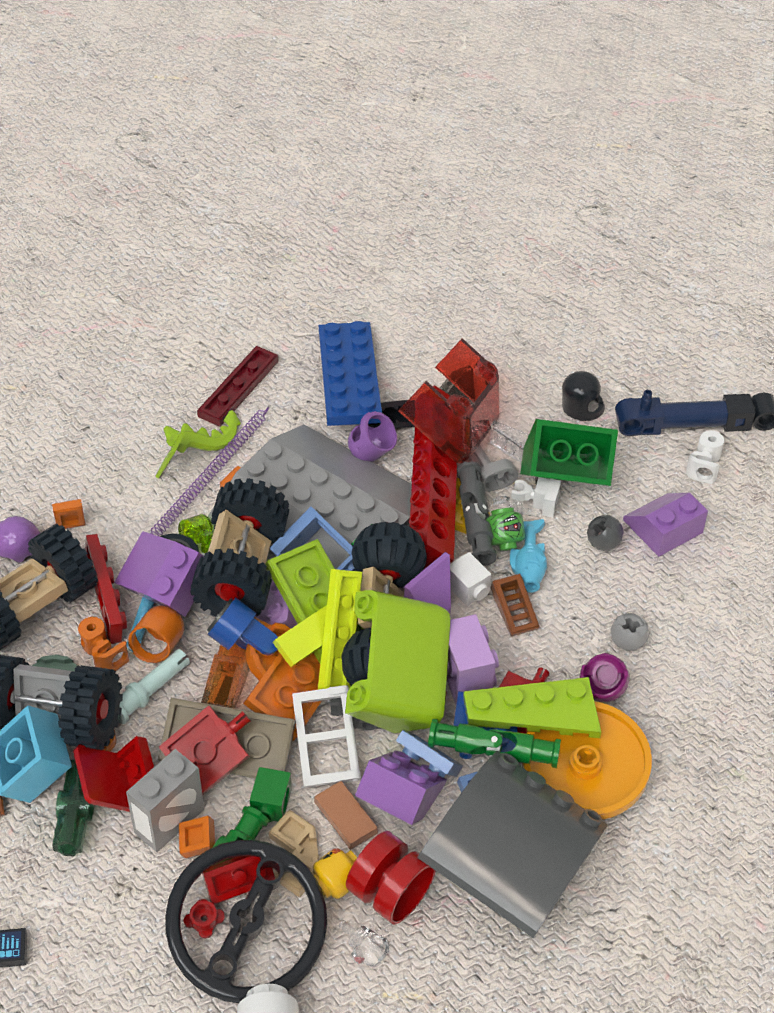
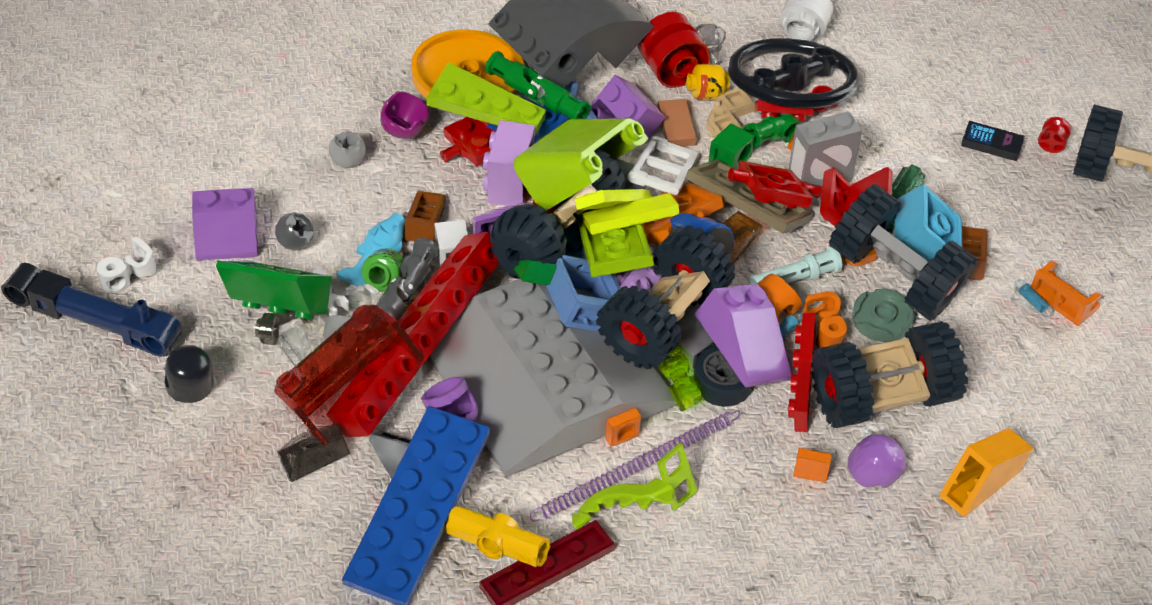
camera: 155 degrees left, 0 degrees up
none -> yellow piece [445,506,550,567]

